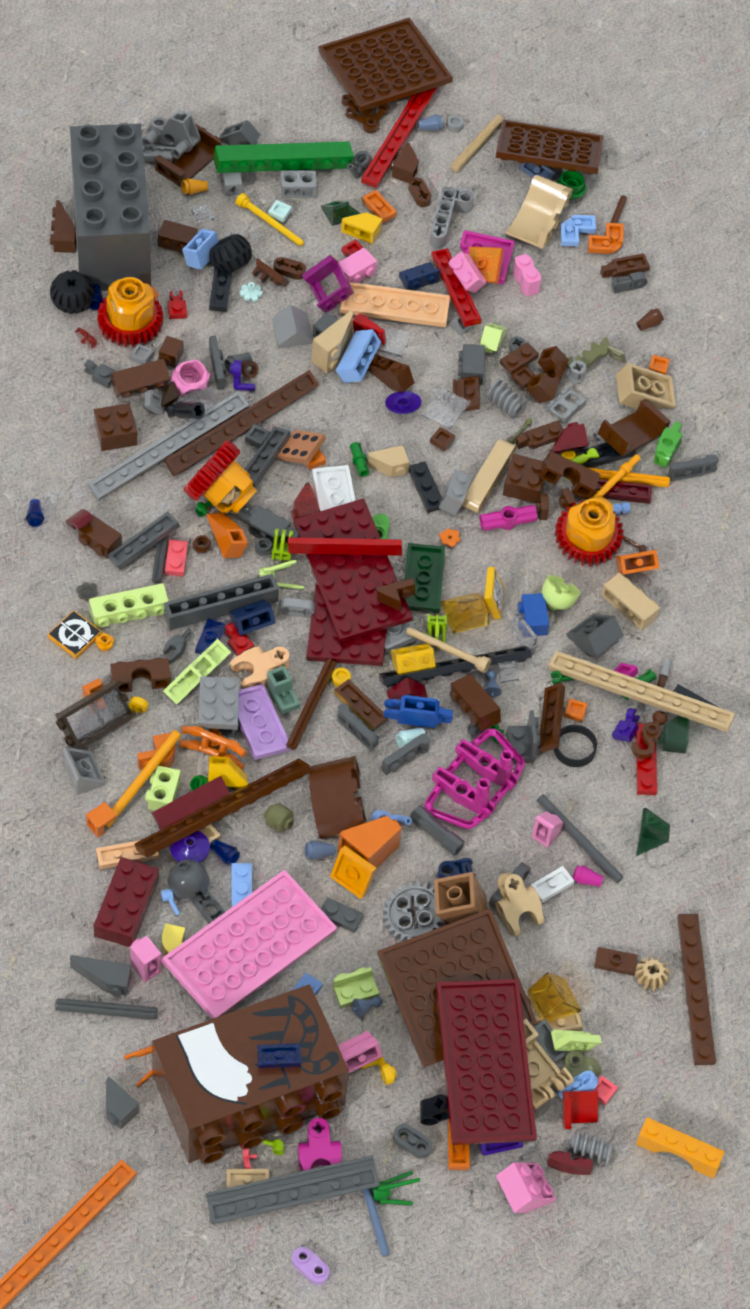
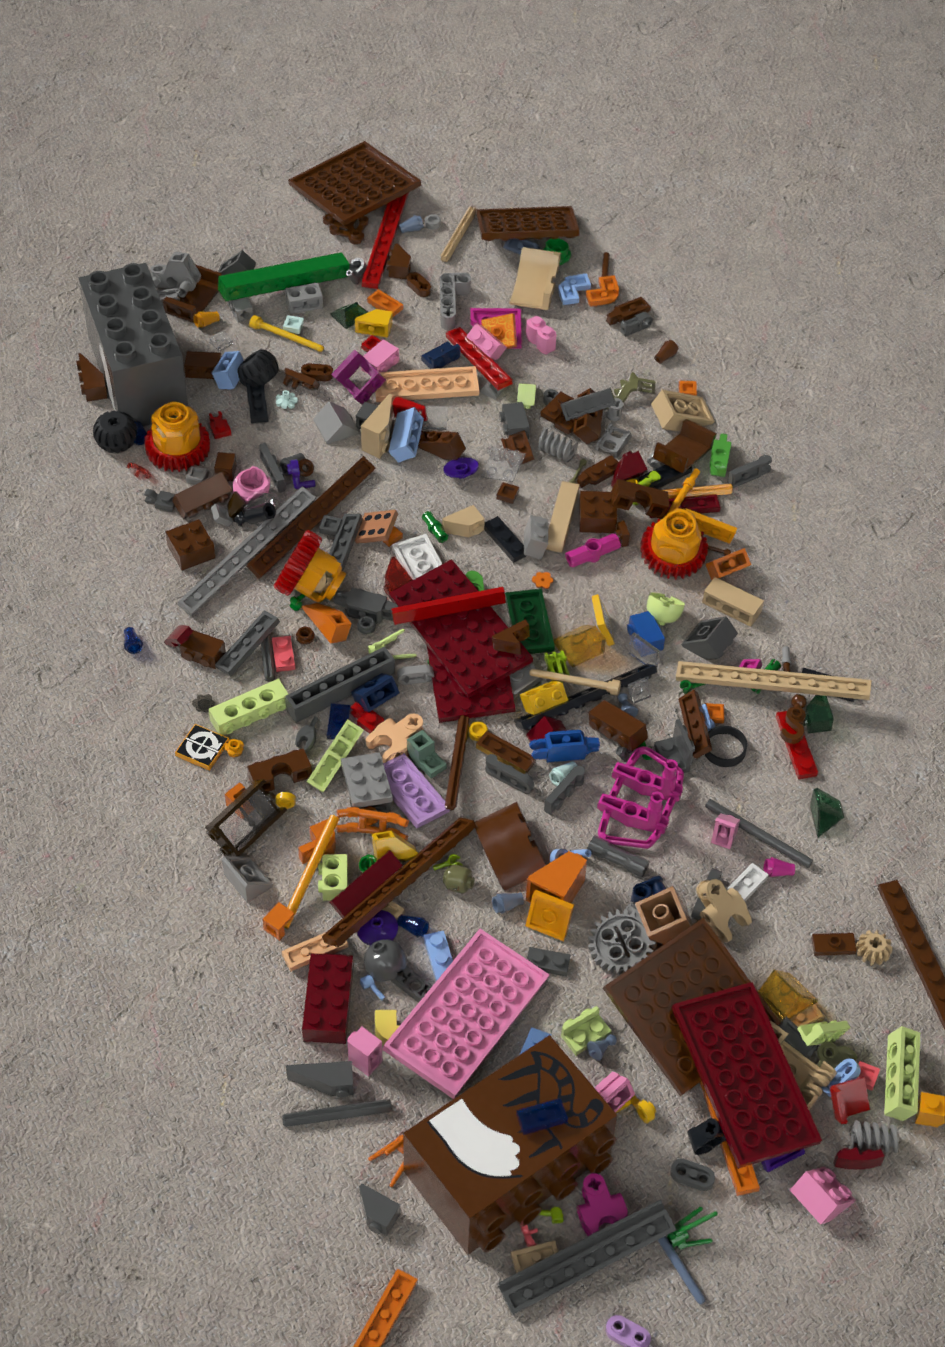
camera: 10 degrees left, 5 degrees down
lime arm [272,528,293,562] -> none
reddish brown plate [559,488,575,511] -> none
dark purple plate [612,708,640,742] -> none
none -> lime hand [433,854,463,871]
none -> dark grey plate [560,387,616,421]
none -> light orange plate [686,509,737,544]
none -> light blue hand [702,704,715,731]
none -> yellowish green brick [884,1026,920,1121]

